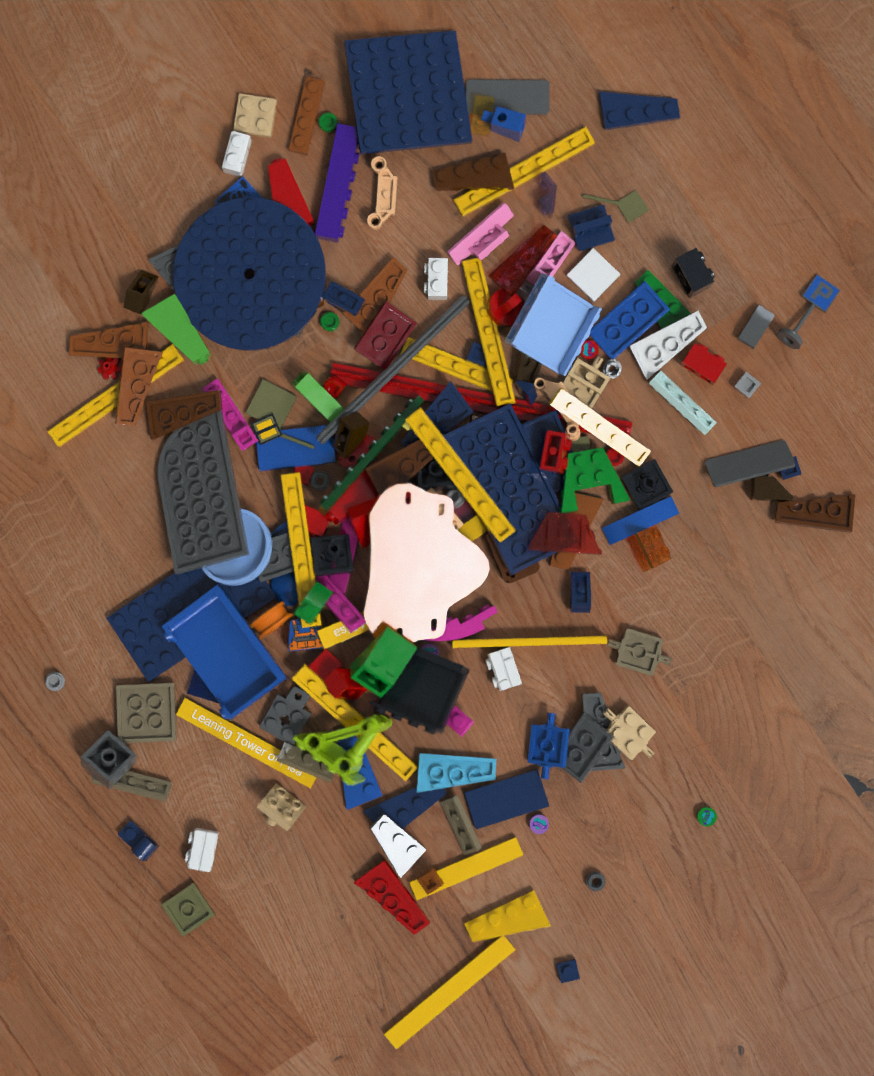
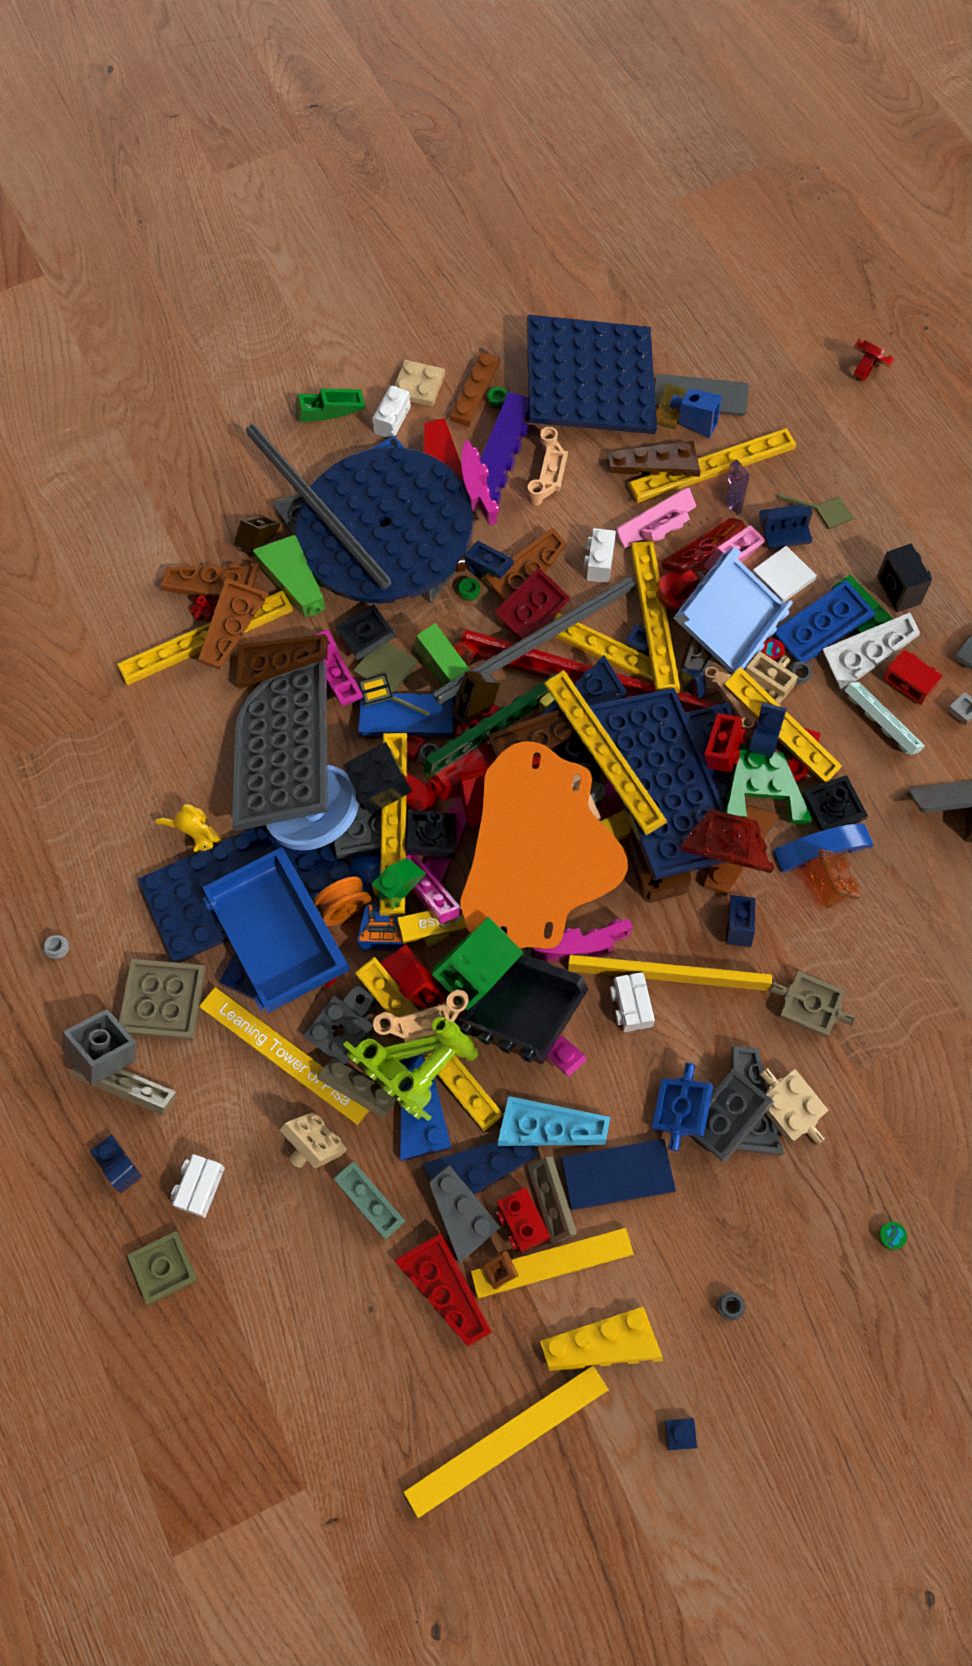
camera: 10 degrees right, 20 degrees down
medium lavender tile [529,814,549,834] -> none
dark blue wing [599,92,680,130] -> none
none -> yellow animal [155,804,222,852]
none -> dark grey axle [246,424,392,590]
none -> green slope [295,388,365,422]
none -> sand green plate [334,1161,405,1240]
none -> black plate [335,604,396,660]
none -> black brick [343,742,413,814]
none -> light nougat plate [373,990,469,1043]
none -> dark pink slope [461,440,499,526]
none -> red brick [495,1187,550,1254]
none -> dark blue plate [749,702,787,758]
none -> red tile [854,338,895,381]

